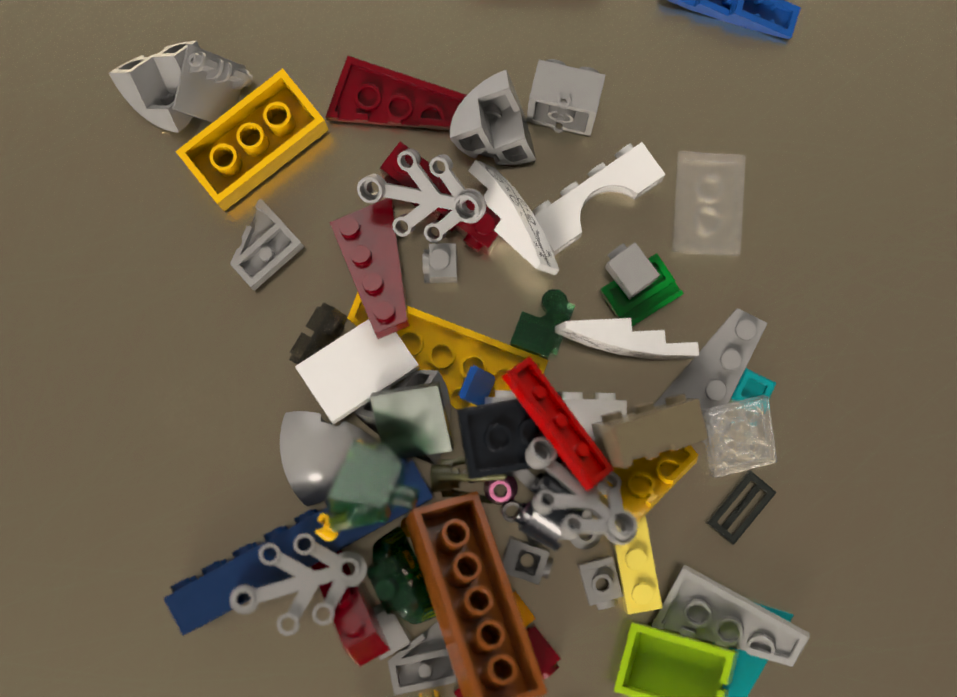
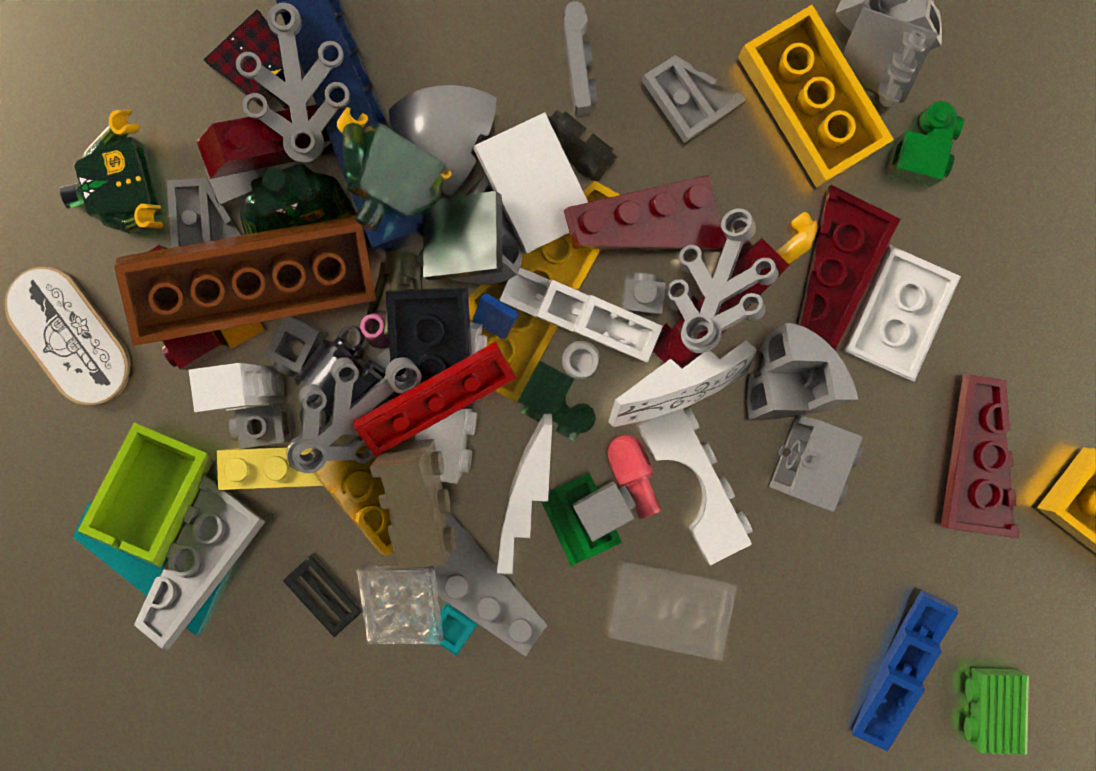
camera: 90 degrees right, 5 degrees up
none -> white arch [189,363,285,412]
none -> torso [203,9,290,109]
none -> white slope [499,267,663,363]
none -> white tile [562,341,600,380]
none -> light grey hinge [563,0,597,117]
none -> coral arm [607,435,662,519]
none -> yellow arm [776,212,819,265]
none -> white tile [841,245,961,382]
none -> green brick [888,101,964,186]

